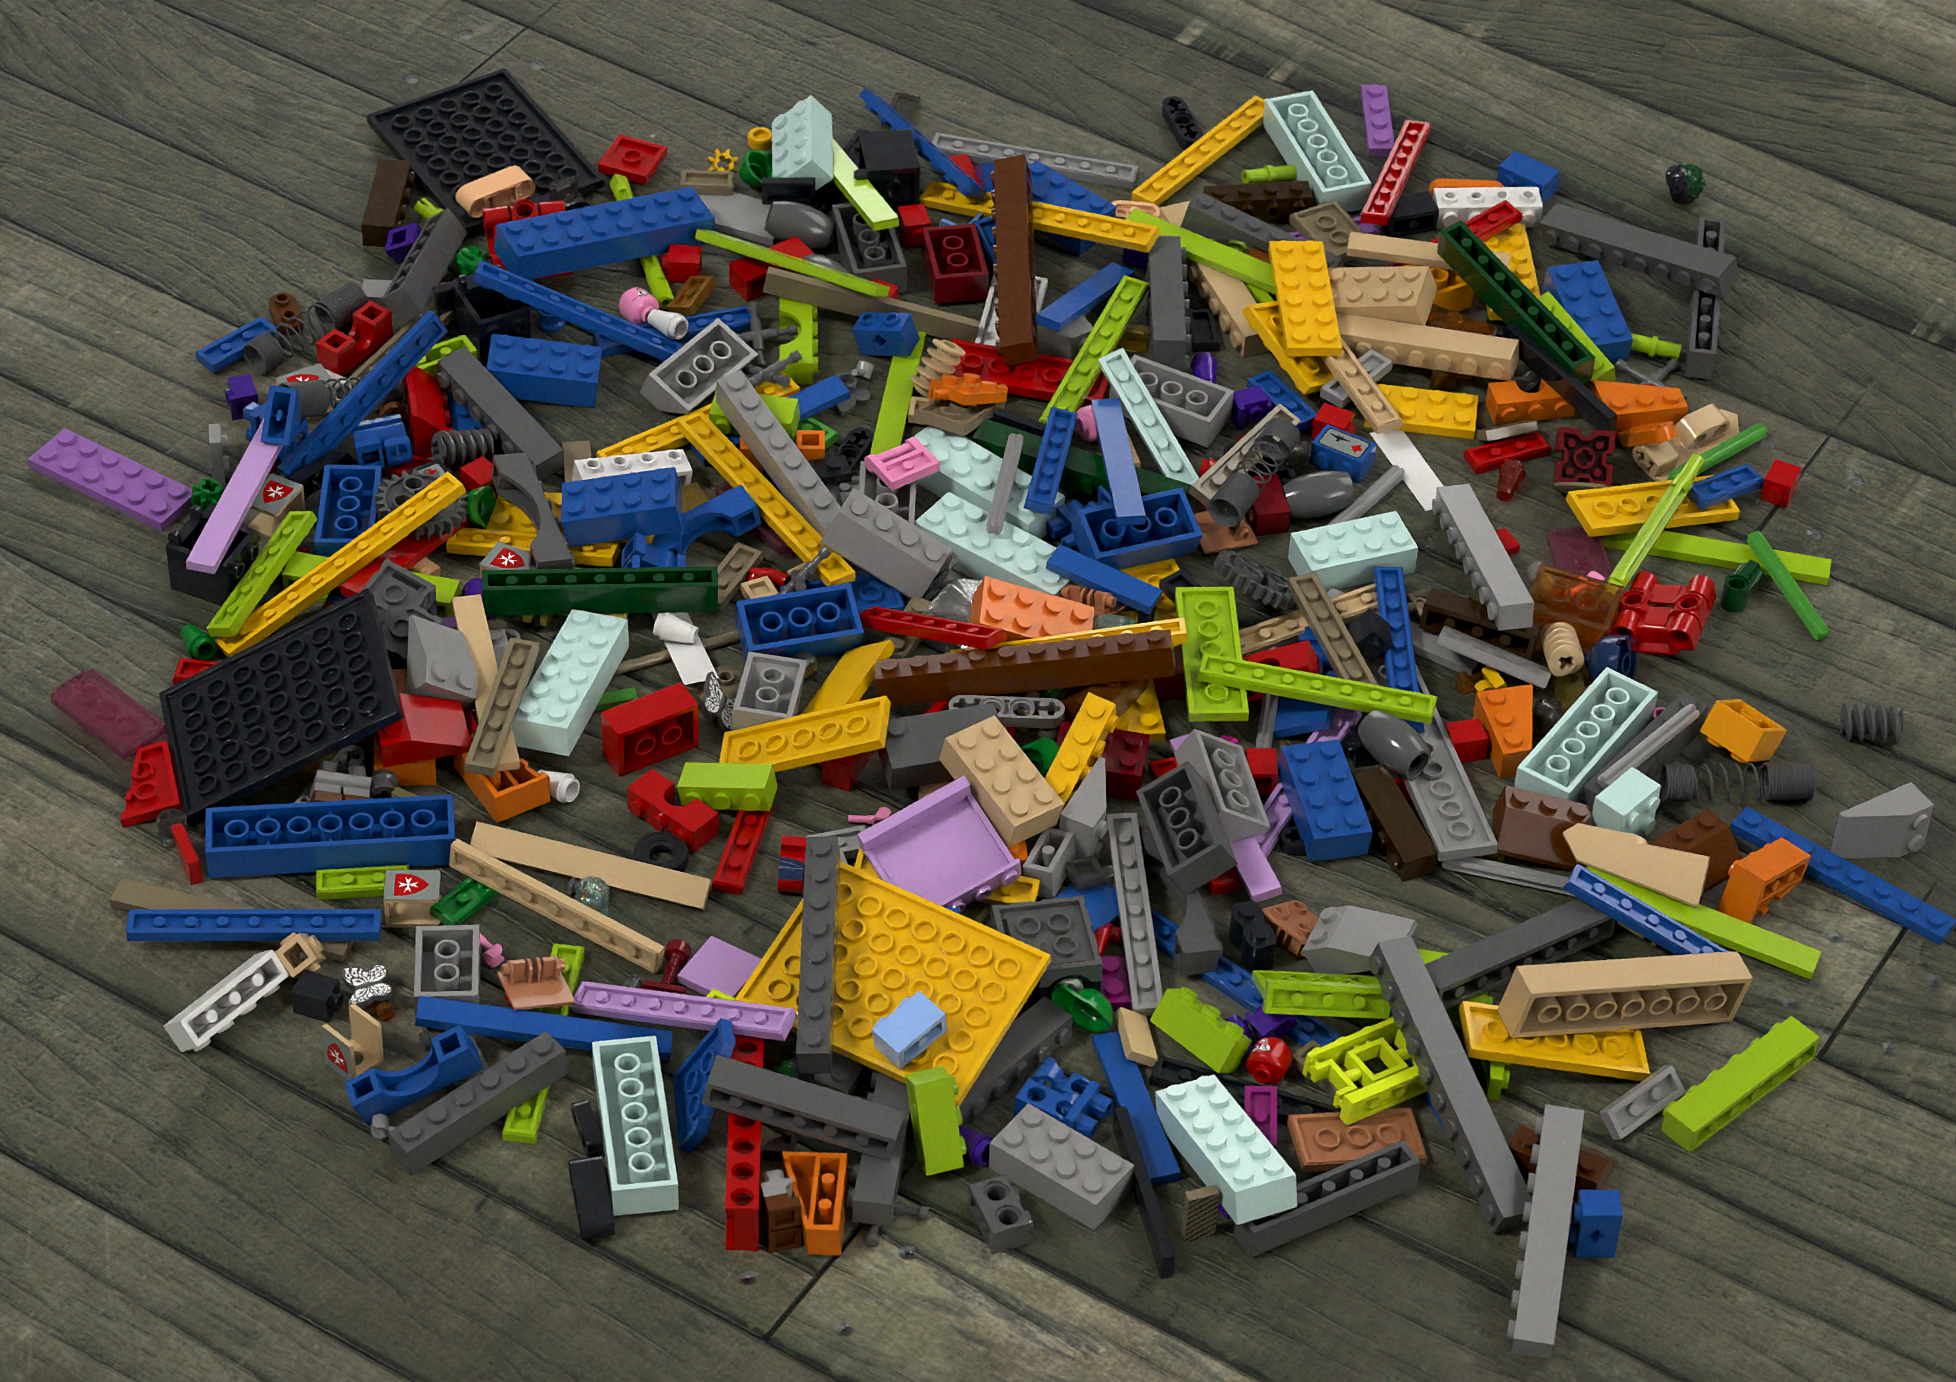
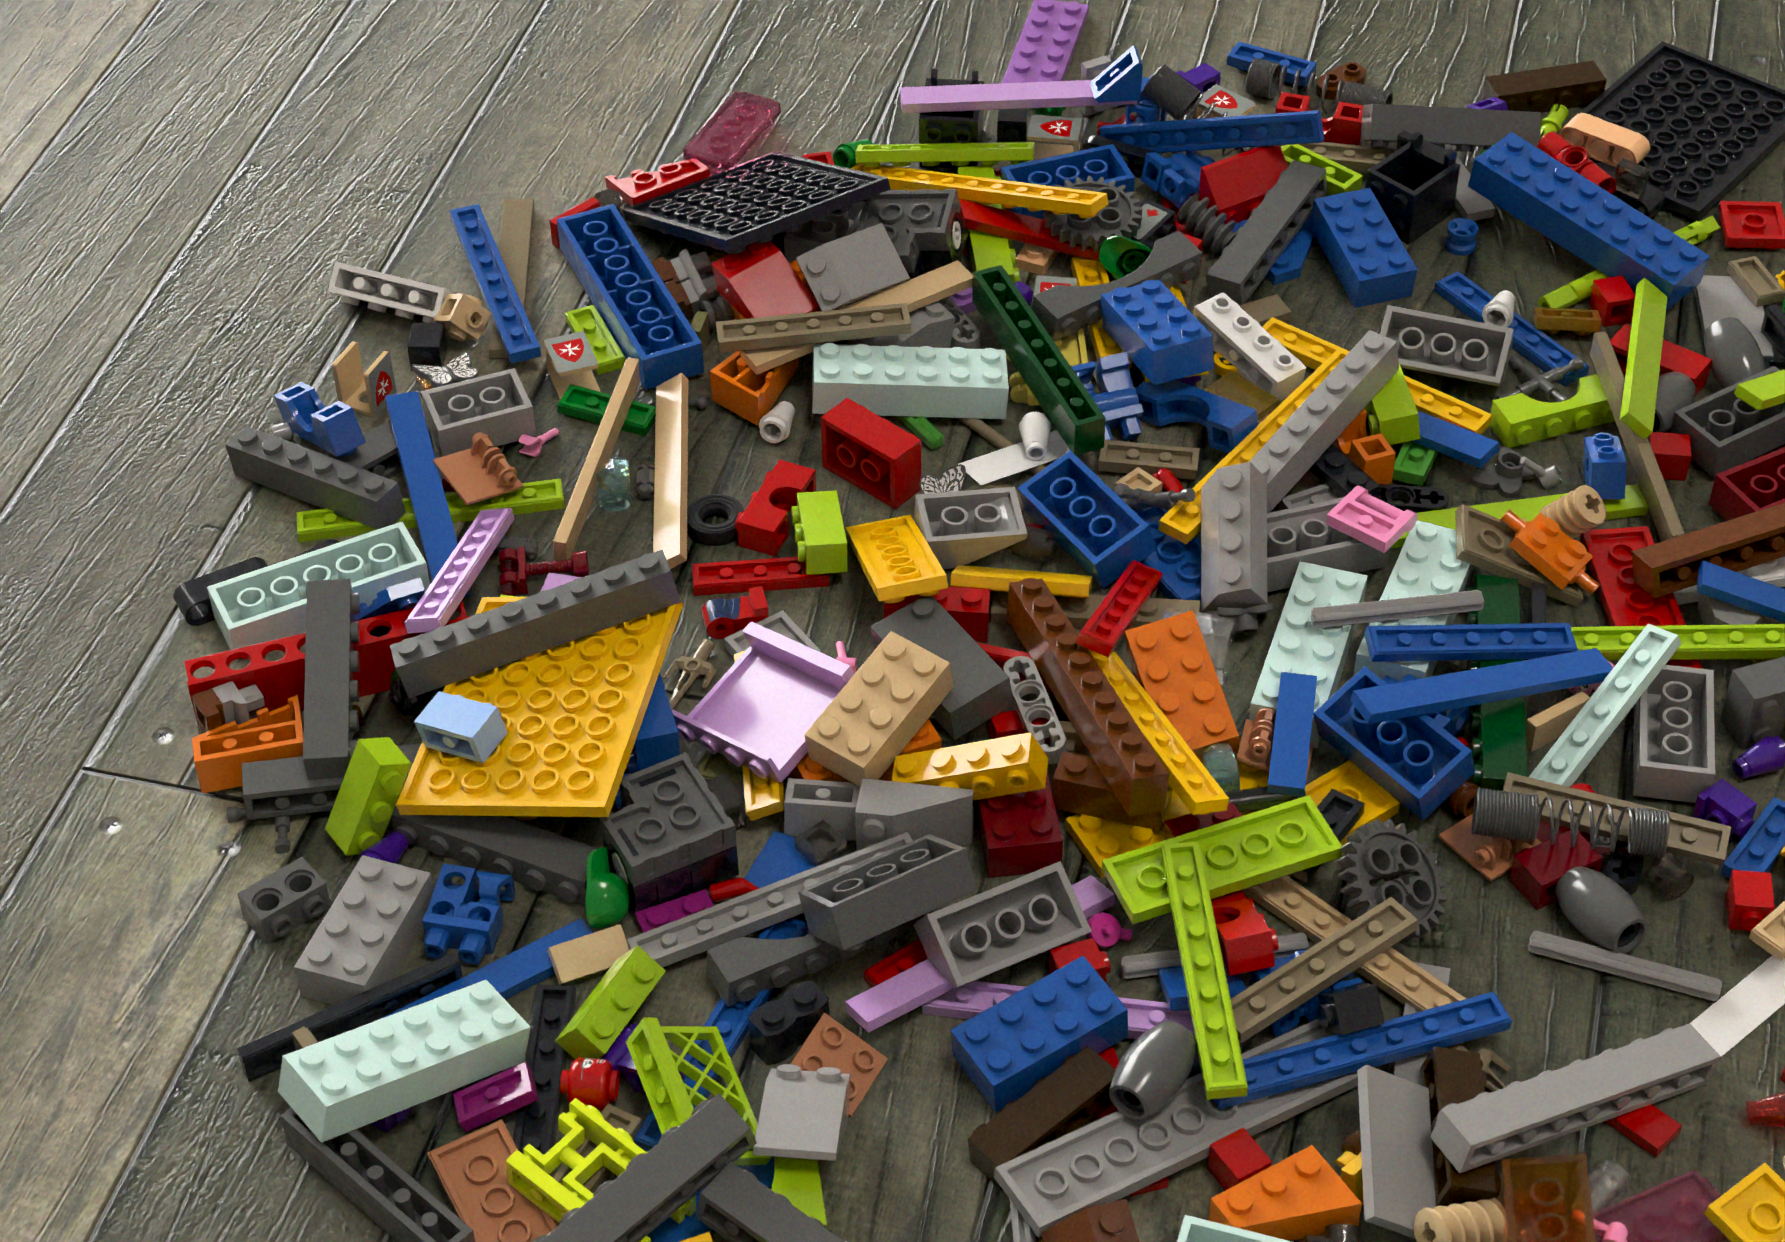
camera: 75 degrees right, 0 degrees up
blue plate [472,260,683,363] -> none
bright pink head [619,287,659,325] -> none
dark grey piece [742,350,802,388] -> none
light aqua brick [1288,511,1418,592] -> none
blue brick [1309,424,1377,483] -> none

